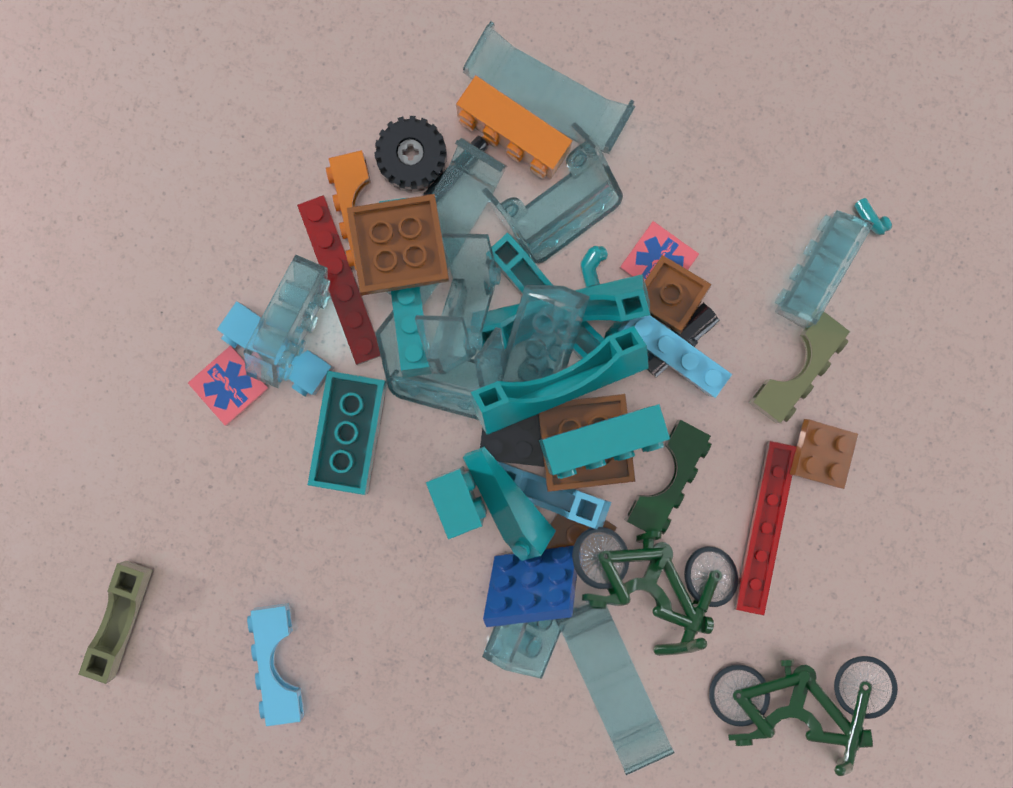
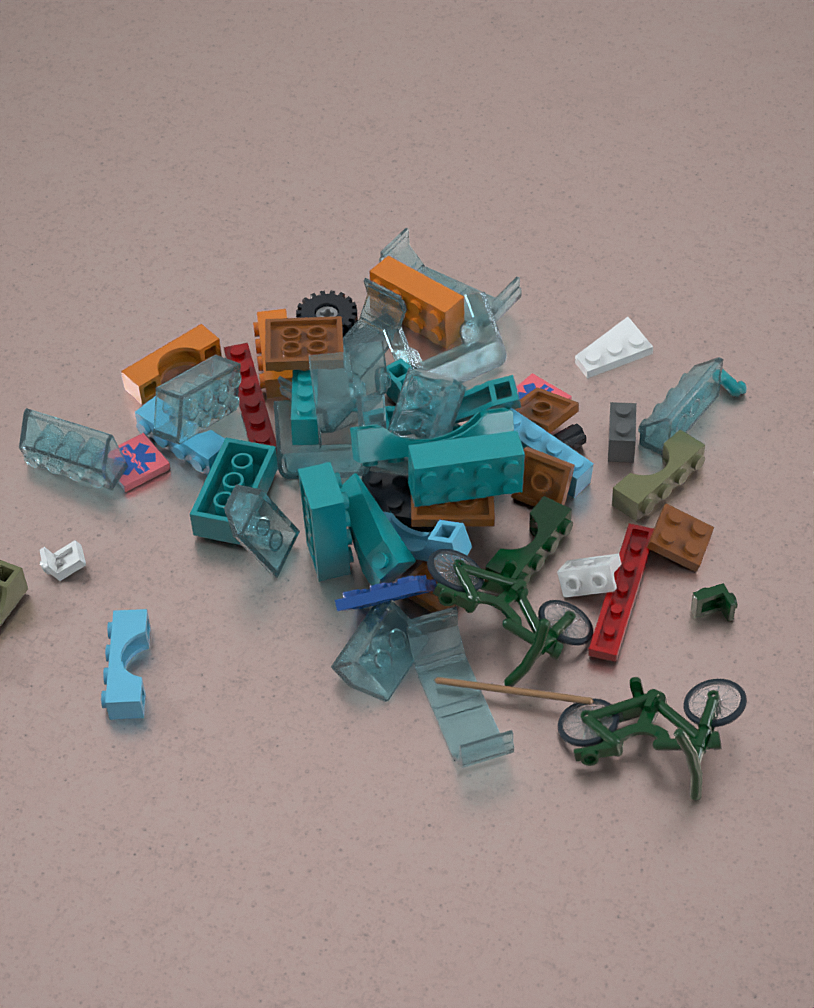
camera: 15 degrees right, 40 degrees down
none -> clear light blue slope [19,408,128,491]
none -> white bracket [39,540,86,581]
none -> orange arch [121,324,222,404]
none -> clear light blue slope [224,485,300,578]
none -> medium nougat axle [434,677,594,705]
none -> dark orange plate [511,447,575,507]
none -> white bracket [557,553,621,597]
none -> white wing [575,317,653,378]
none -> dark grey brick [608,402,637,463]
none -> dark green bracket [691,583,738,622]

